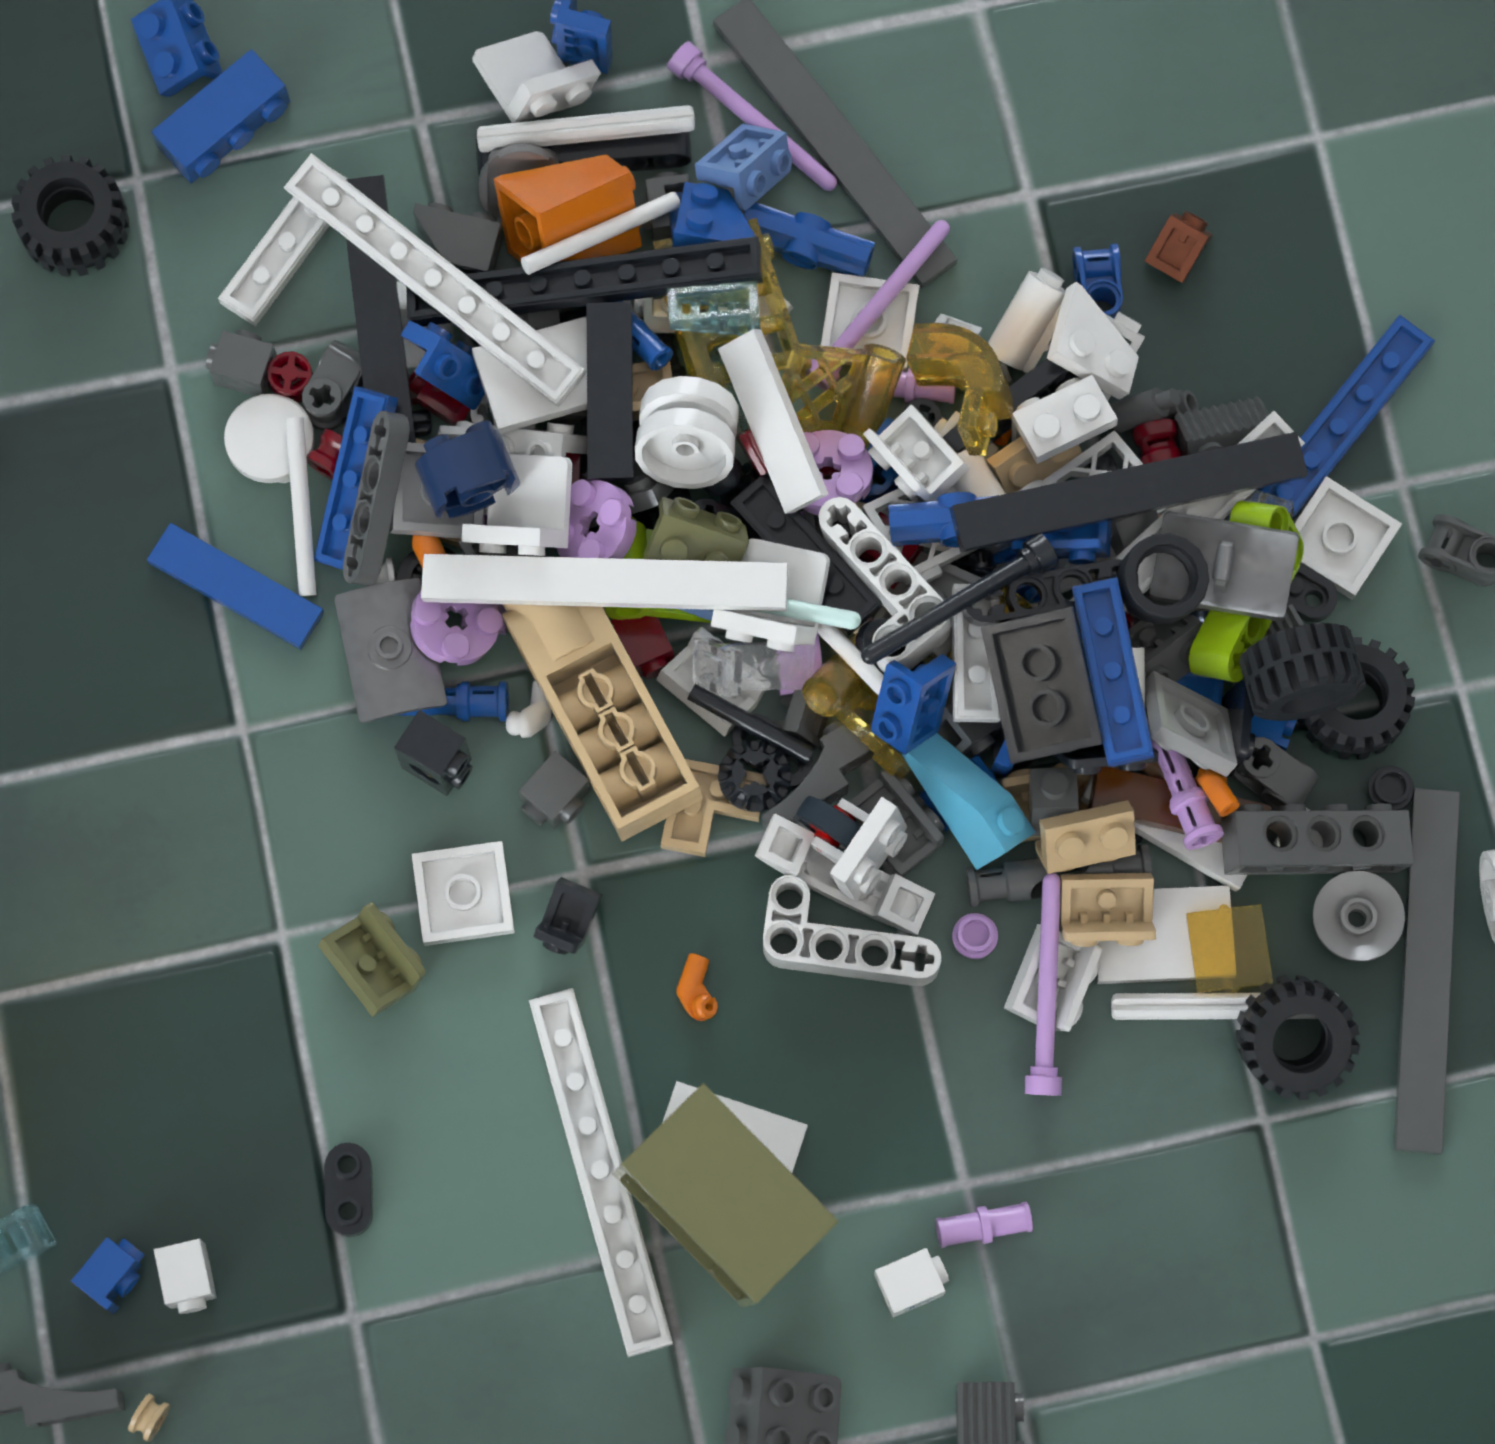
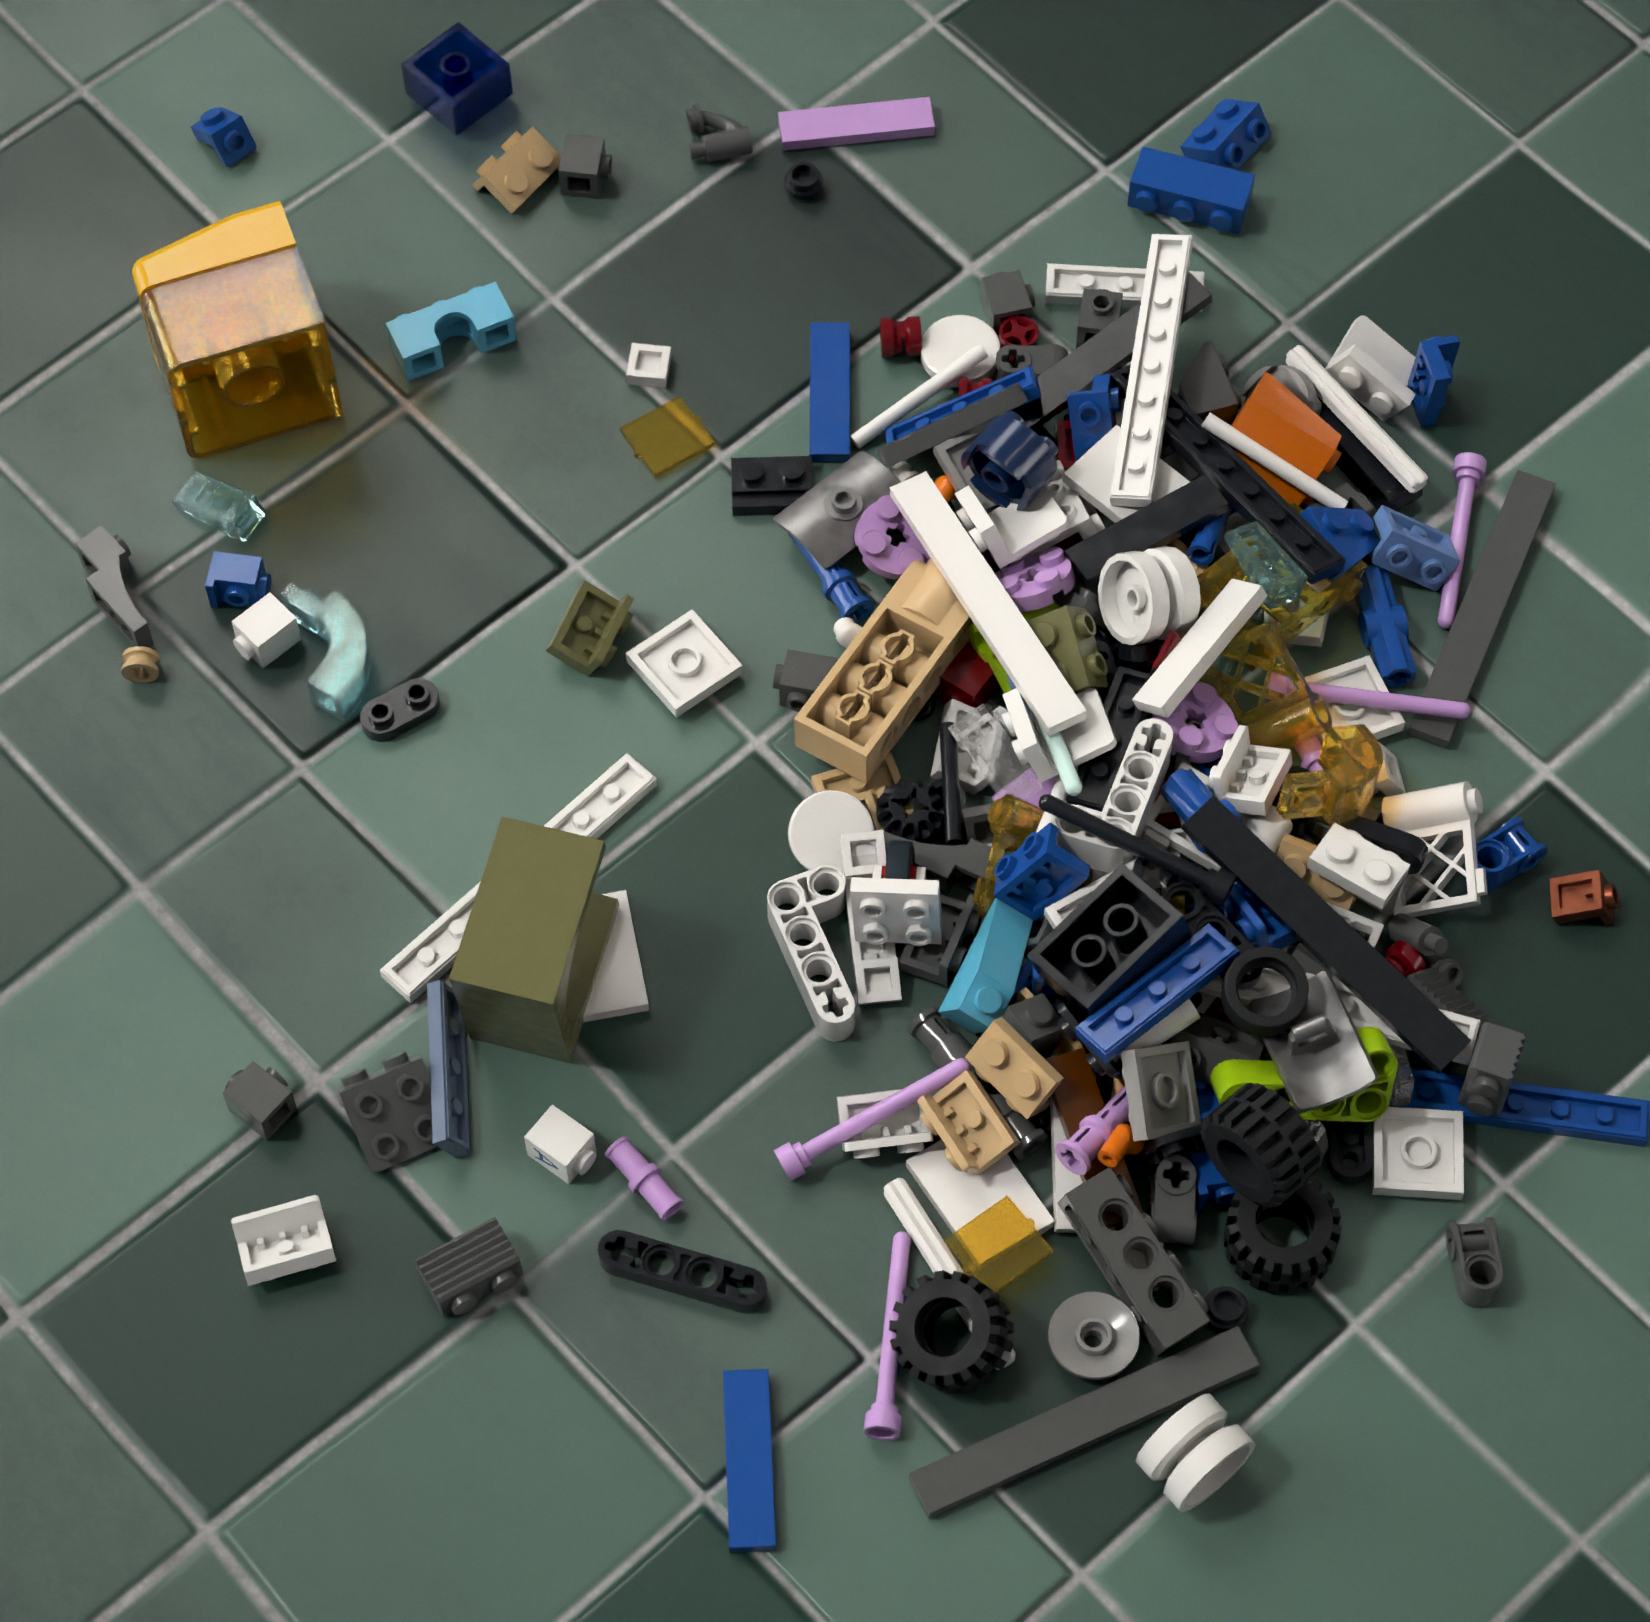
camera: 60 degrees right, 15 degrees down
black tyre [11,154,129,277] -> none
black brick [394,710,473,796] -> none
black bracket [533,877,603,955] -> none
orange arm [676,953,718,1021] -> none
lavender plate [952,913,998,959] -> none
white wing [1047,282,1139,400] -> none
none -> clear light blue arch [280,583,371,722]
none -> sand blue tile [427,980,470,1158]
none -> black beam [598,1230,767,1314]
none -> clear yellow piece [620,396,715,478]
none -> white tile [626,343,672,388]
none -> blue tile [723,1369,776,1553]
none -> black plate [731,456,813,516]
none -> white tile [788,790,874,873]
none -> lavender piece [864,1231,911,1441]
none -> dark red wheel [880,316,922,358]
none -> dark grey brick [1076,288,1123,348]
none -> dark grey brick [1457,1022,1526,1116]

